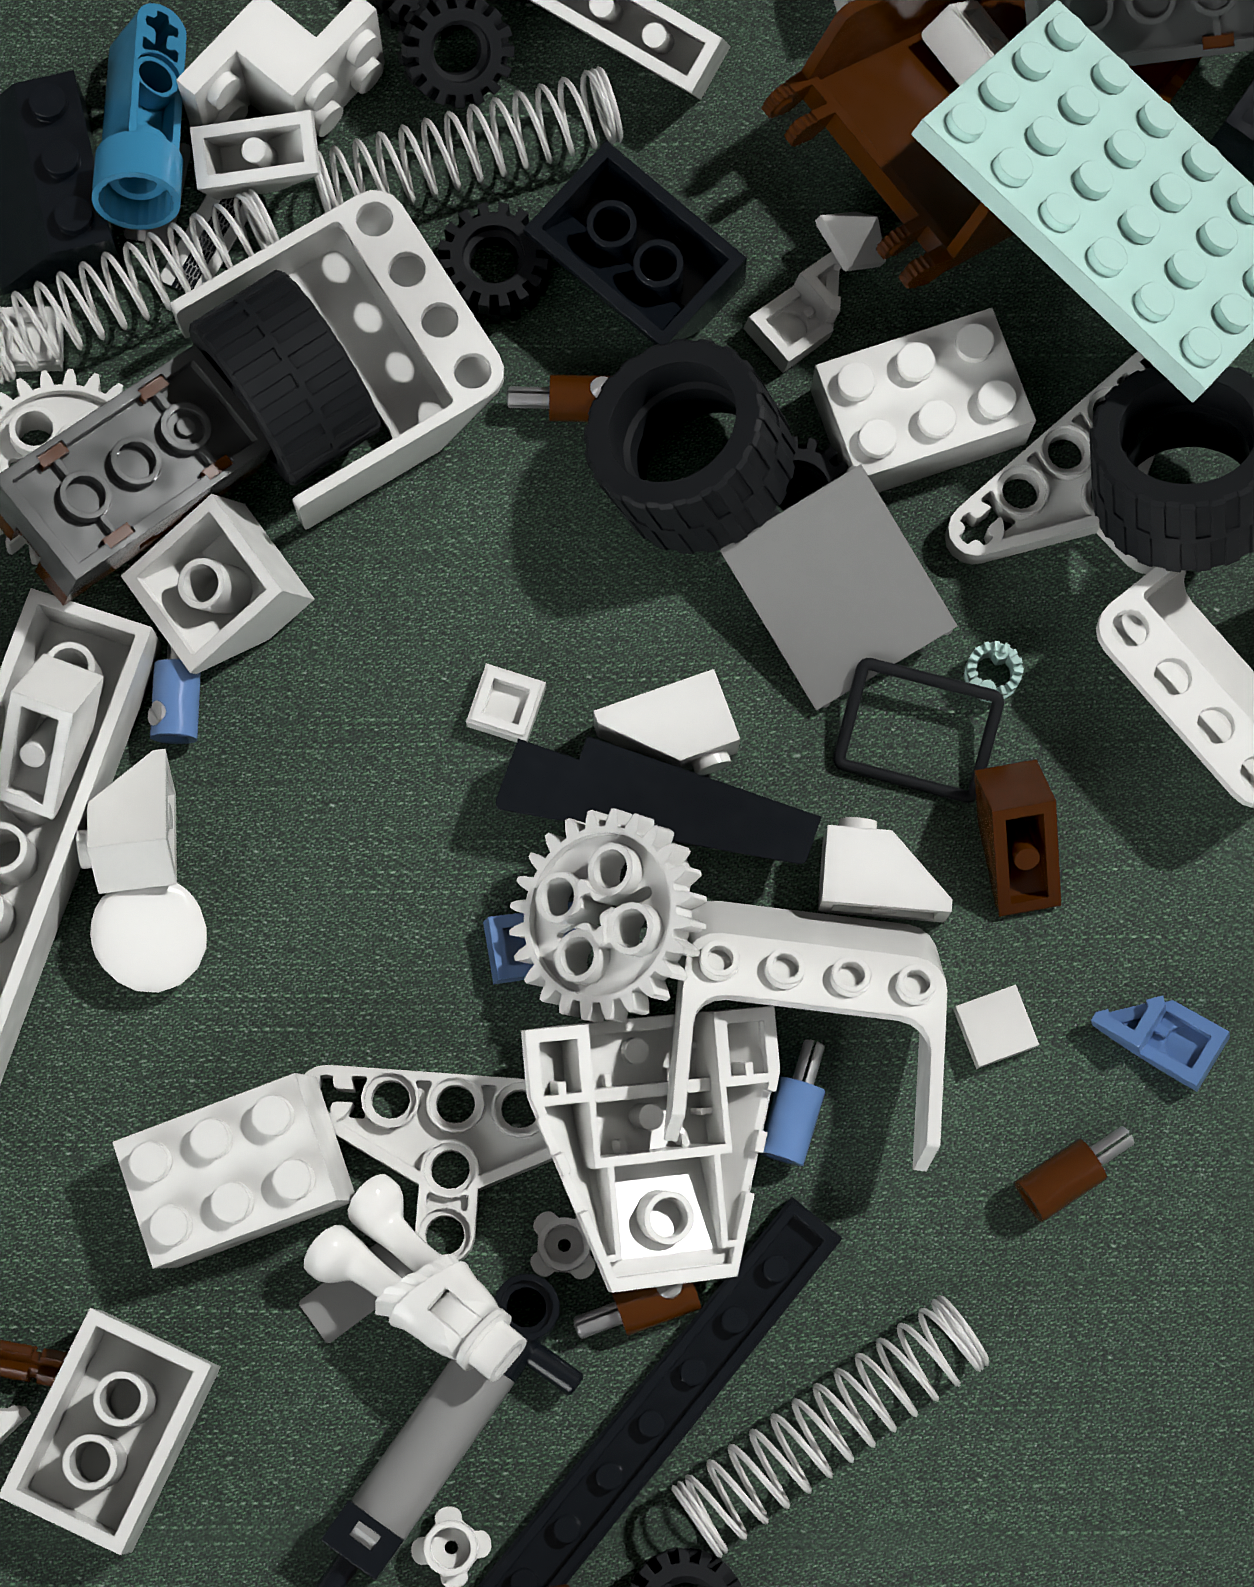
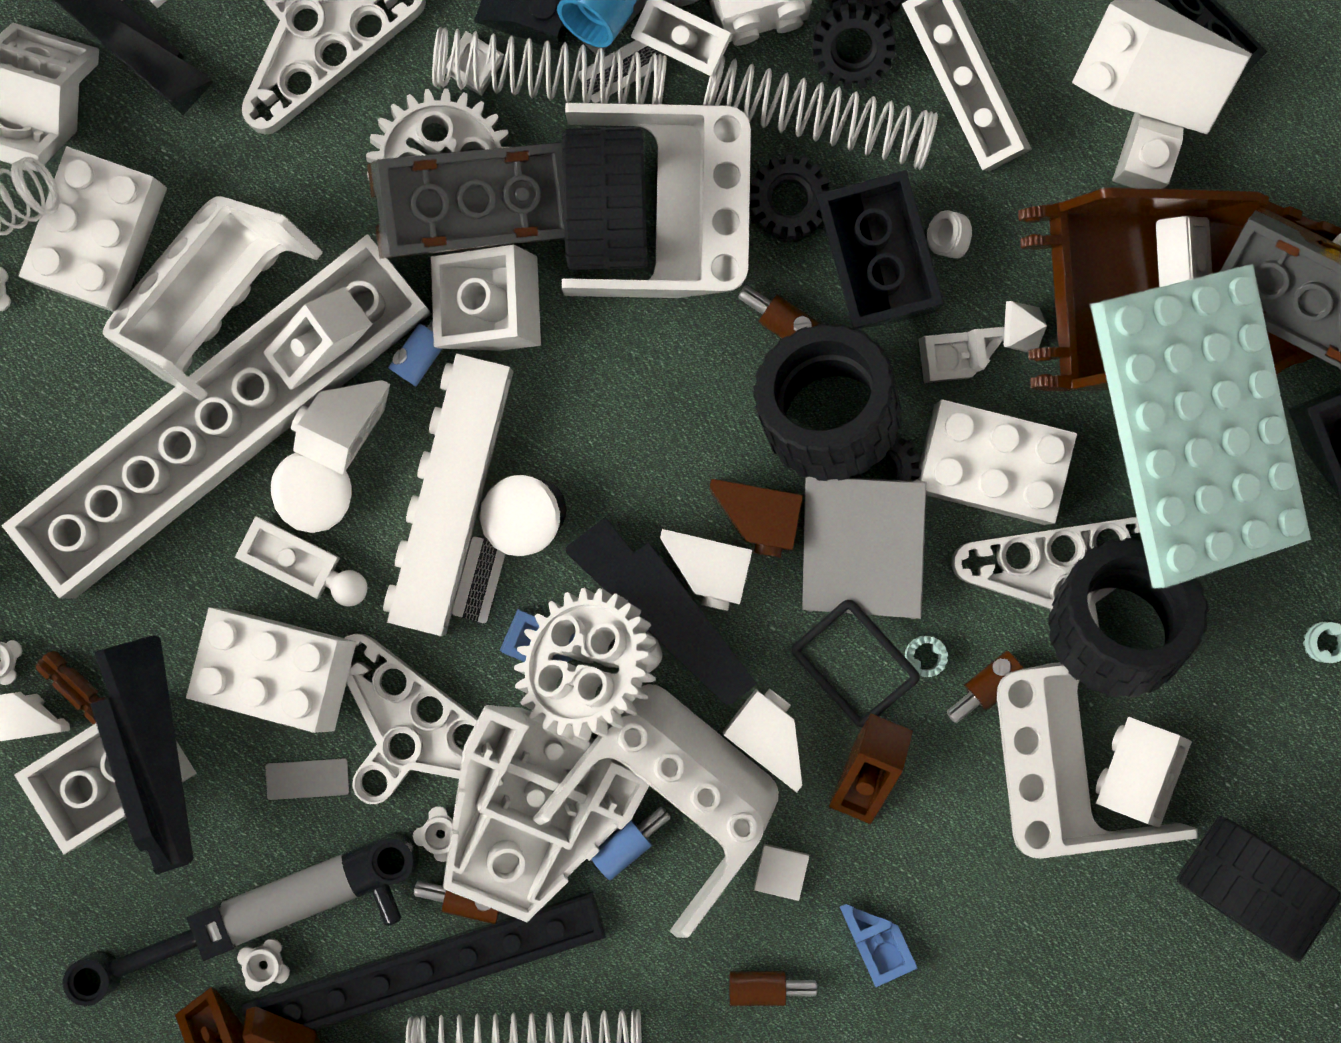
camera: 35 degrees right, 10 degrees up
white piece [304,1174,527,1382] -> none
white tile [466,663,546,742] -> none
none -> black wedge [90,635,194,875]
none -> white plate [235,516,367,607]
none -> white brick [383,353,513,636]
none -> sticker [452,537,505,623]
none -> white piece [480,475,567,556]
none -> reddish brown slope [709,479,803,558]
none -> white tile [927,210,972,259]
none -> reddish brown piece [947,650,1024,723]

